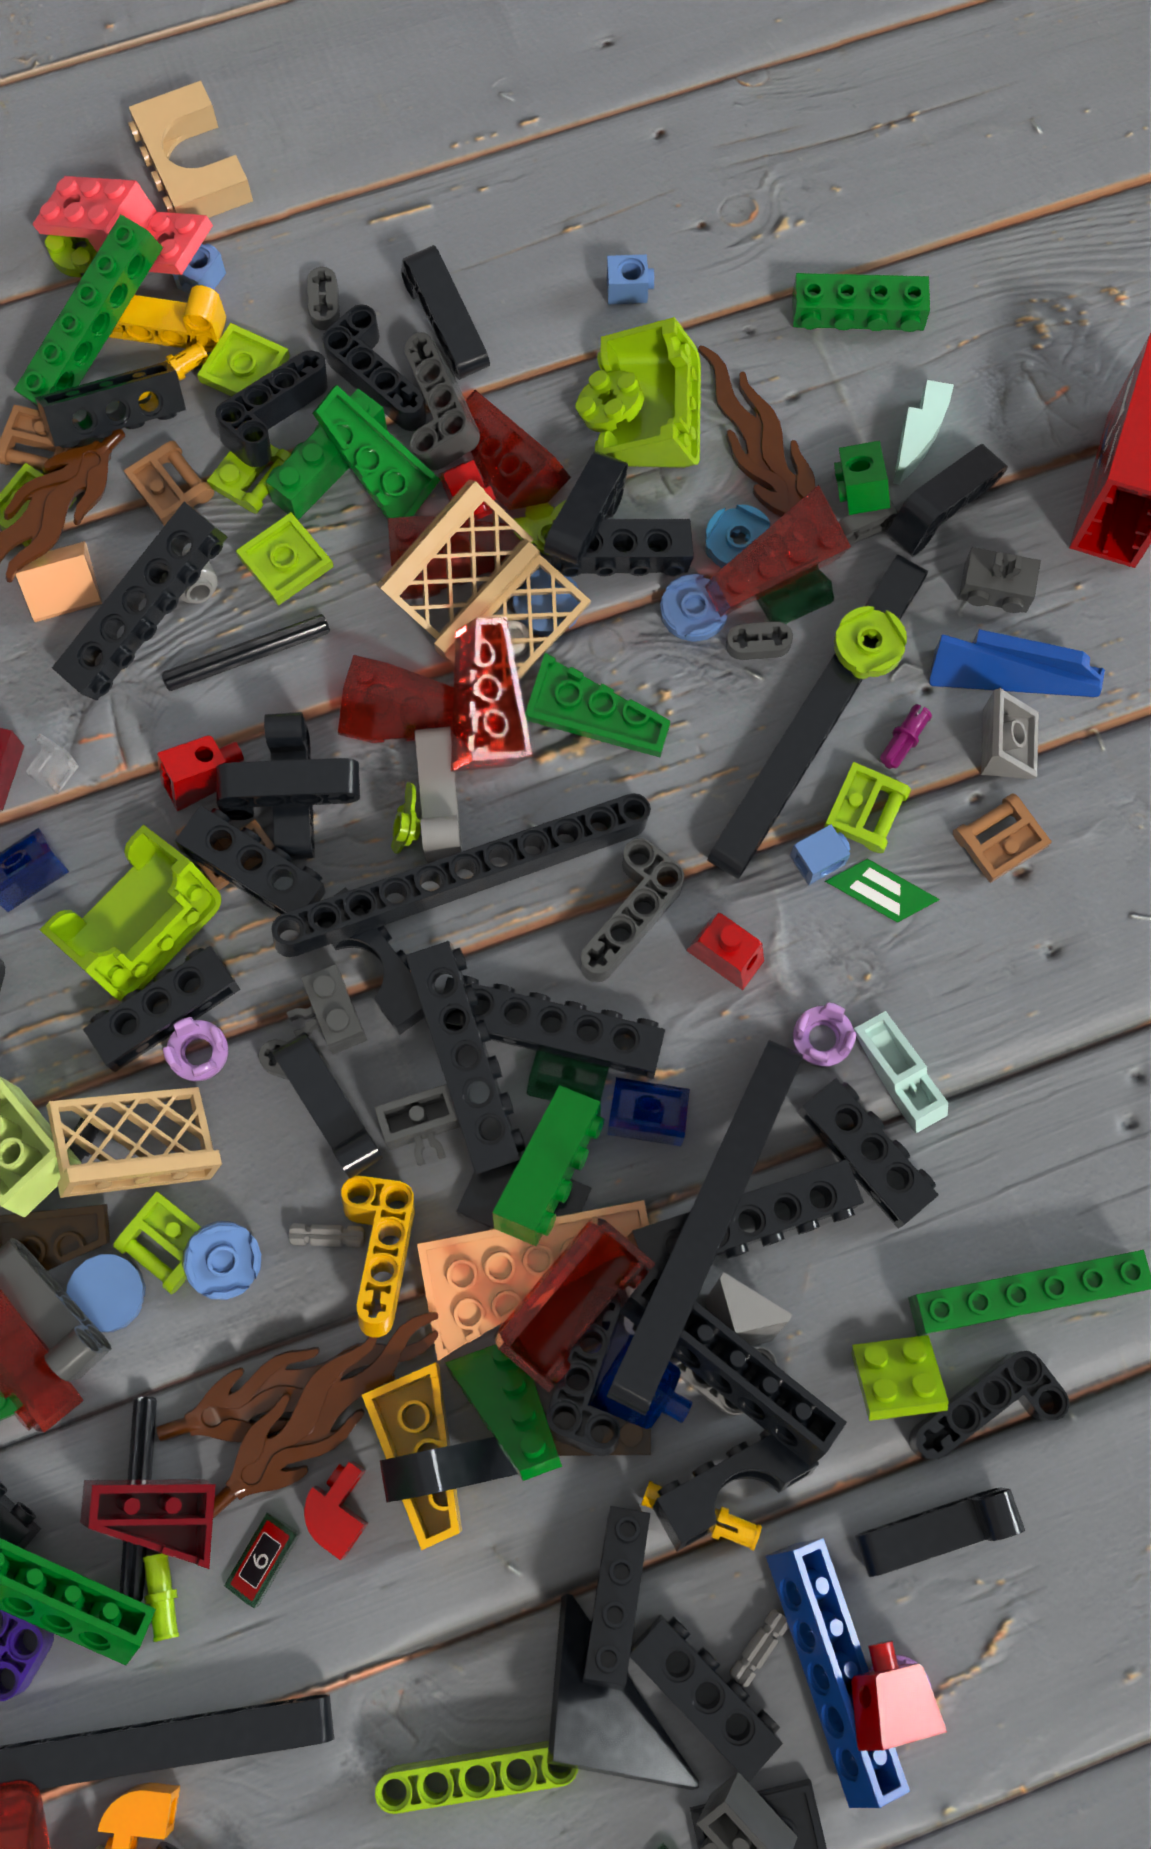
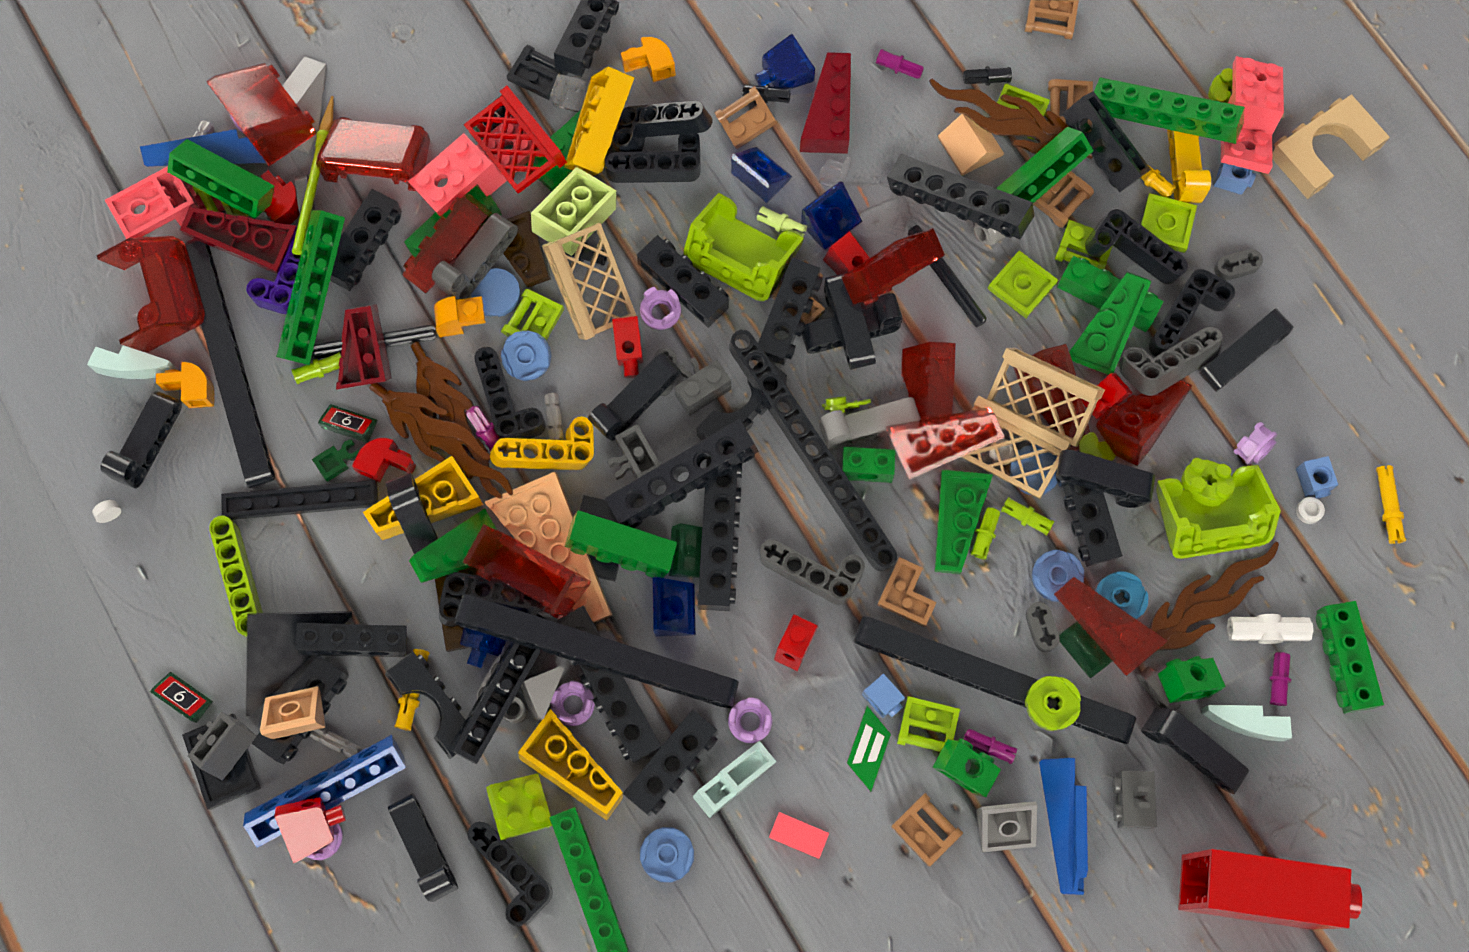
camera: 80 degrees right, 0 degrees up
none -> black tile [221,480,378,520]
none -> light nougat slope [260,686,326,739]
none -> dark green plate [312,439,359,482]
none -> light orange brick [434,296,486,337]
none -> magenta axle [466,406,502,452]
none -> black beam [474,347,546,439]
none -> yellow wedge [518,709,623,821]
none -> lavender piece [550,680,595,726]
none -> red torso [612,316,643,378]
none -> medium blue tile [640,827,694,883]
none -> yellowish green pin [757,206,807,237]
none -> coral tile [769,812,829,859]
none -> clear blue slope [801,181,863,250]
none -> clear red wedge [841,228,945,305]
none -> green brick [841,447,896,483]
none -> medium nougat plate [877,557,937,627]
none -> green brick [932,738,1001,797]
none -> lime axle [970,507,1000,560]
none -> green brick [996,127,1094,203]
none -> lime pin [1001,497,1055,536]
none -> white piece [1227,614,1313,644]
none -> lavender piece [1234,422,1277,466]
none -> magenta axle [1269,652,1292,706]
none -> white tile [1296,497,1325,524]
none -> yellow pin [1376,465,1406,544]

